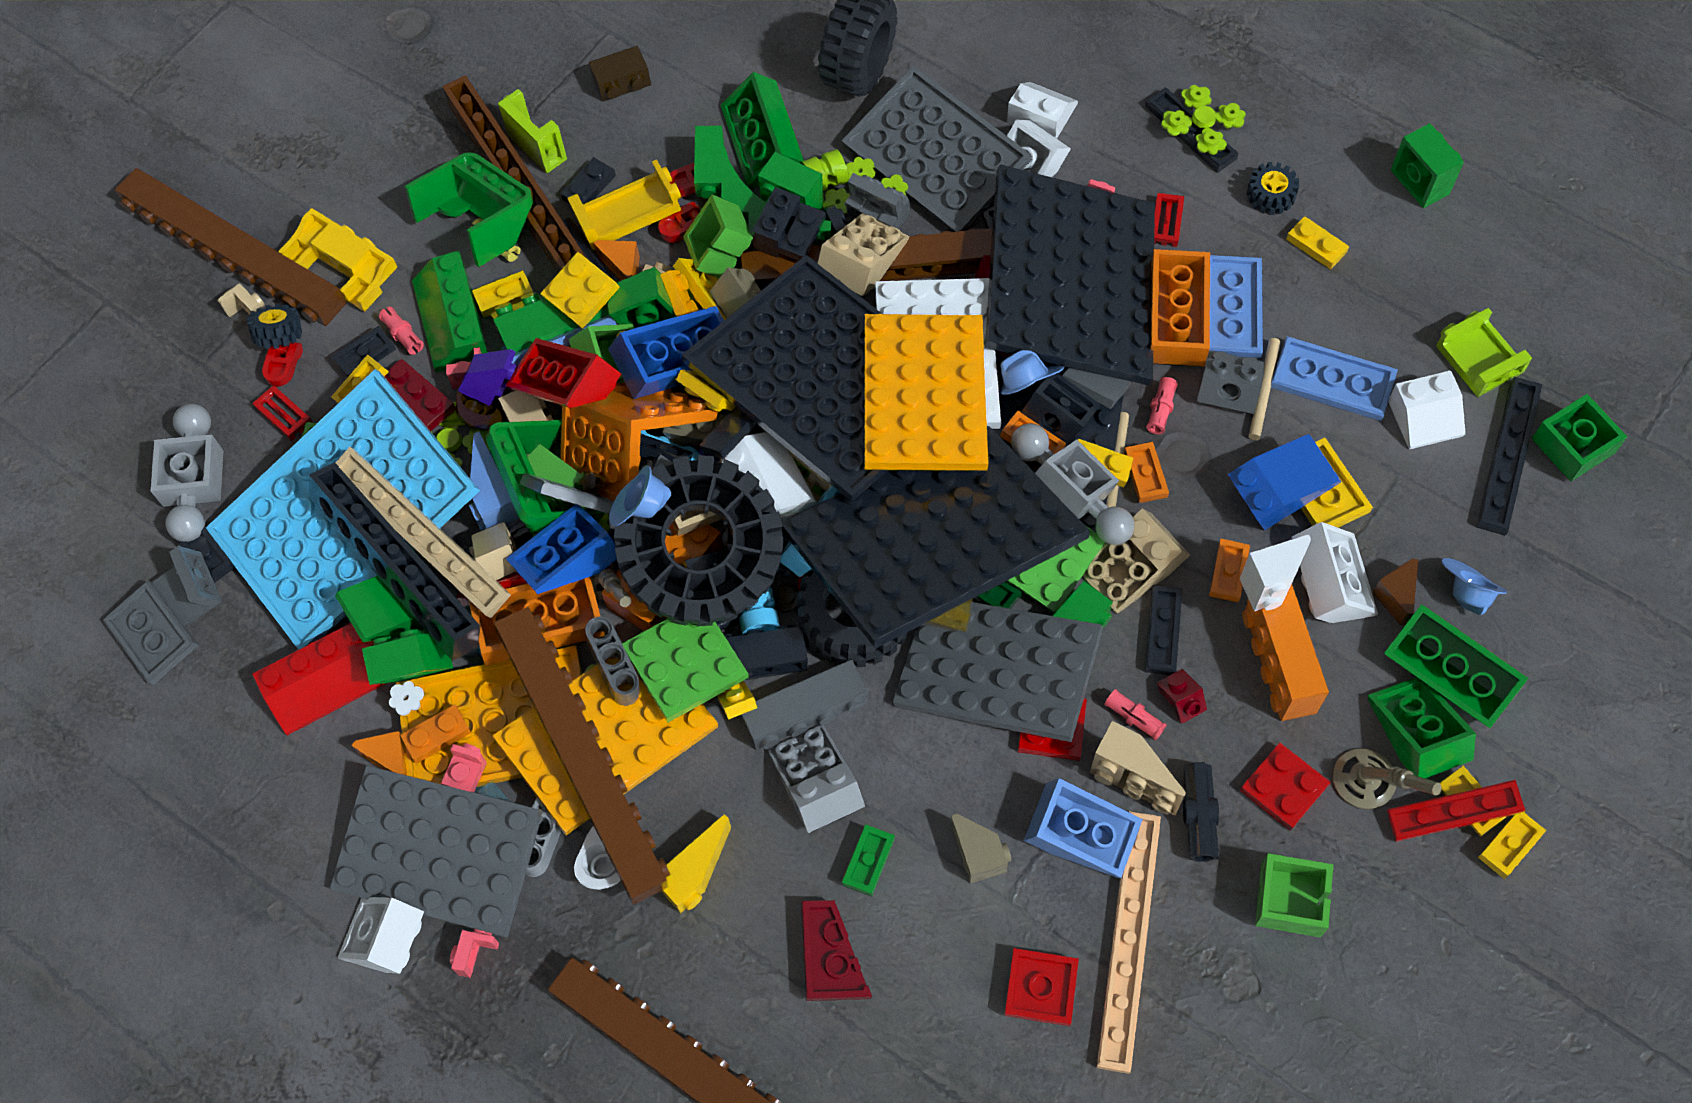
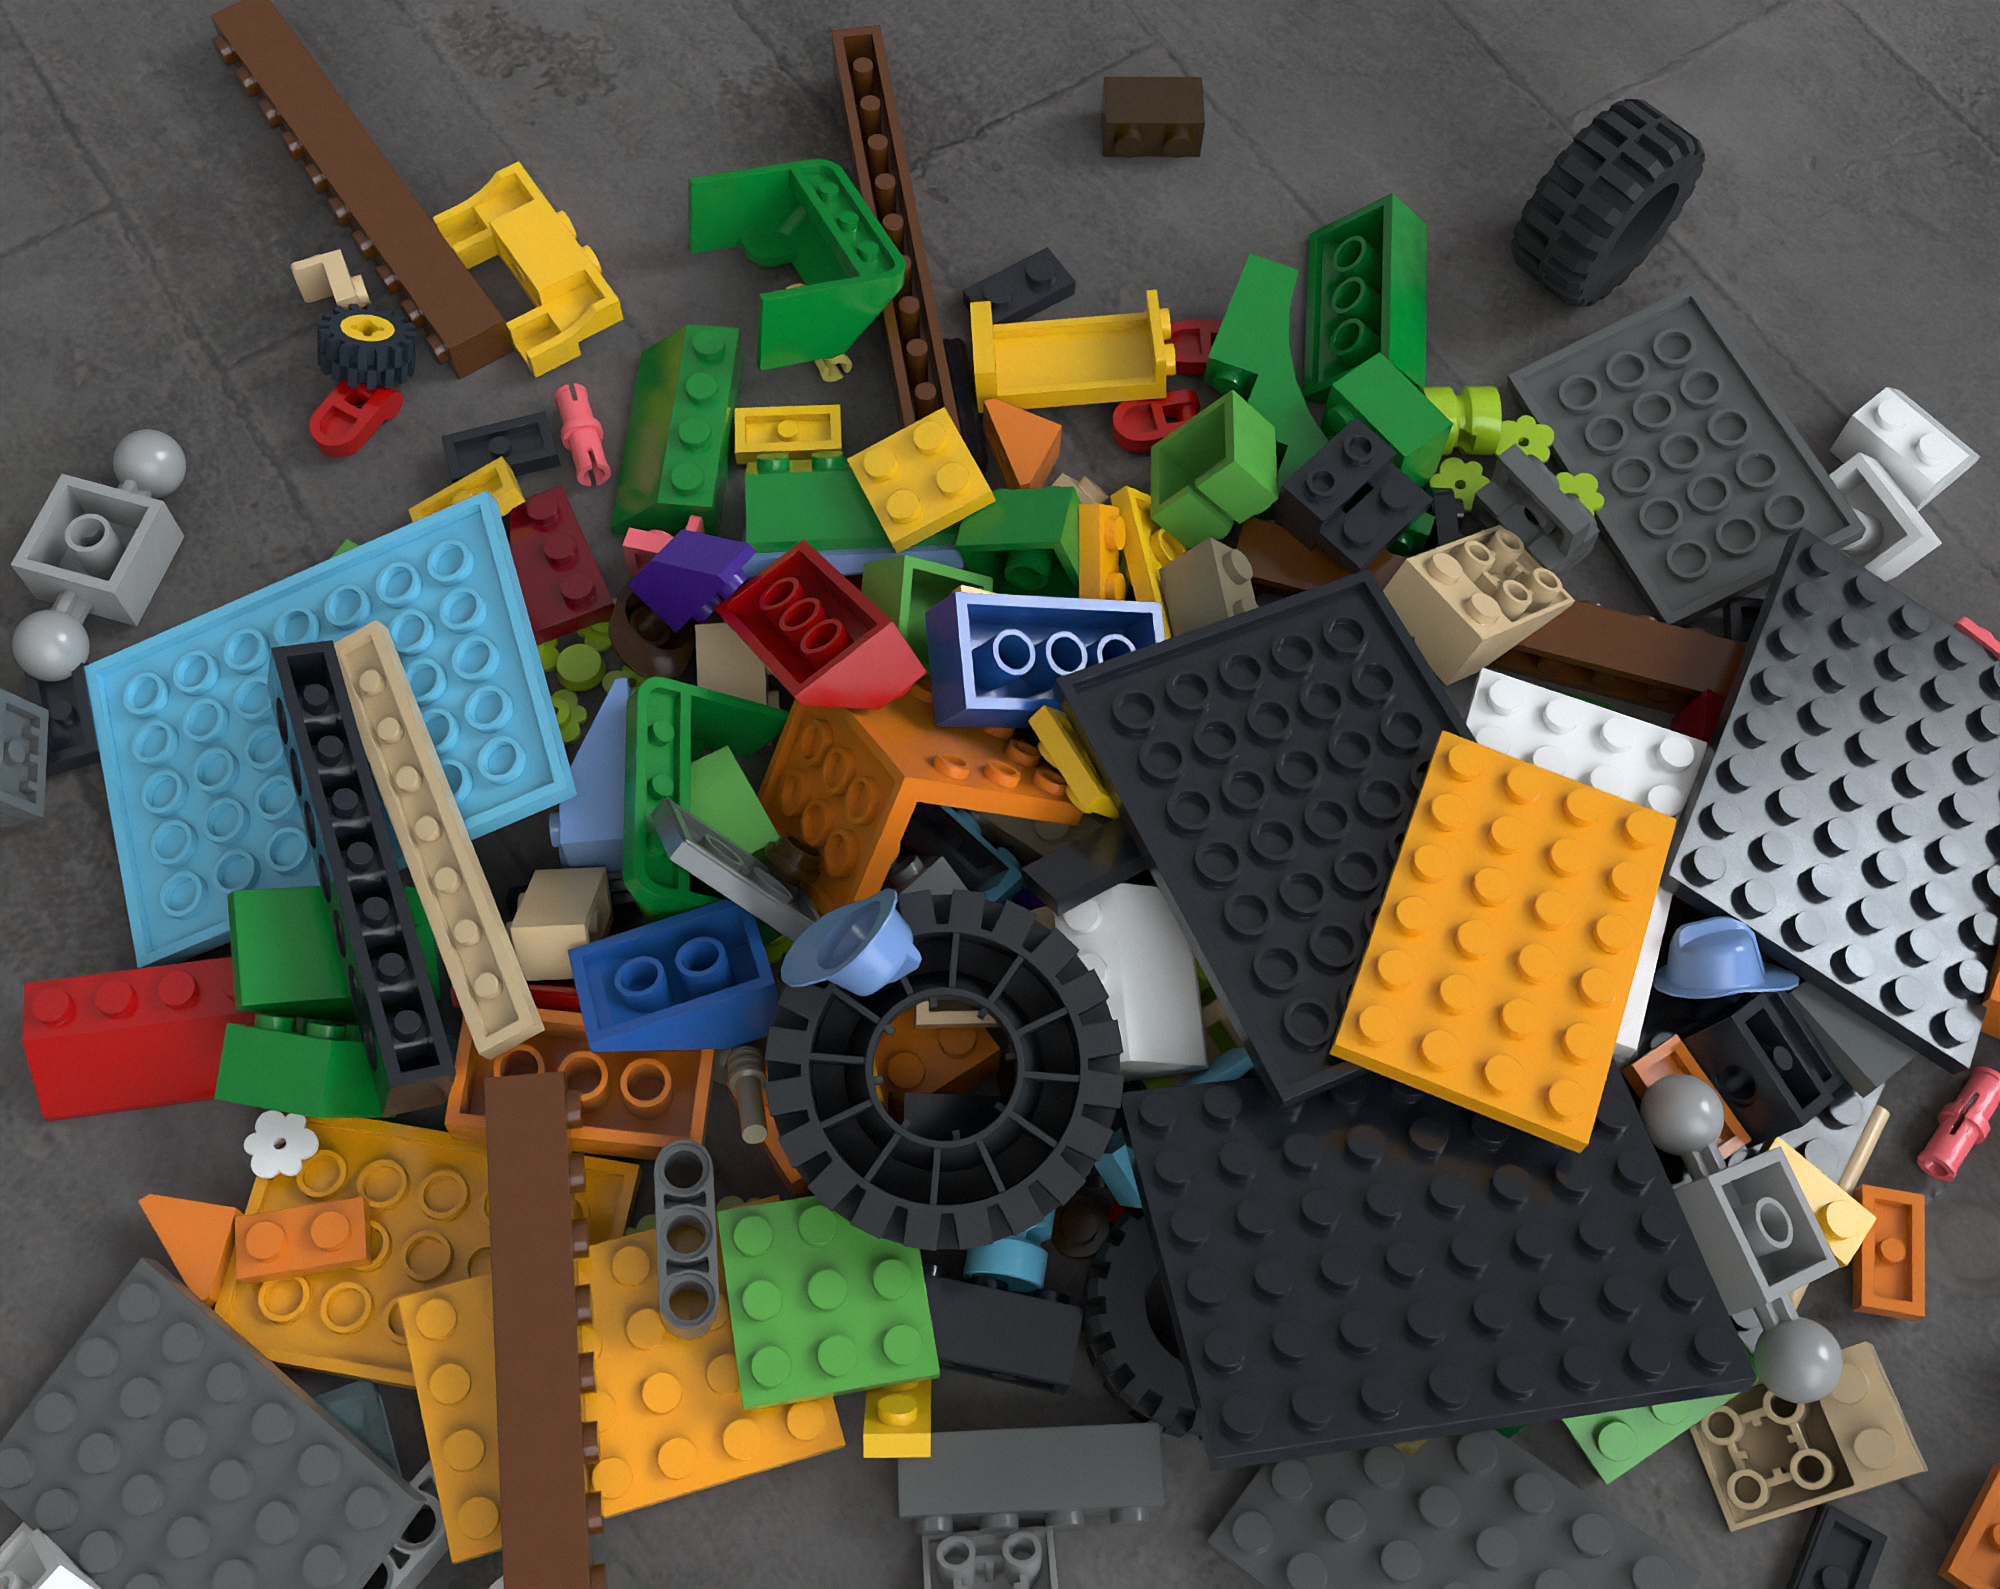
camera: 15 degrees right, 0 degrees up
red tile [252,385,313,441] -> none
coral bracket [441,743,487,793] -> none
lime panel [498,89,567,174] -> none
green slope [1053,581,1113,628] -> none

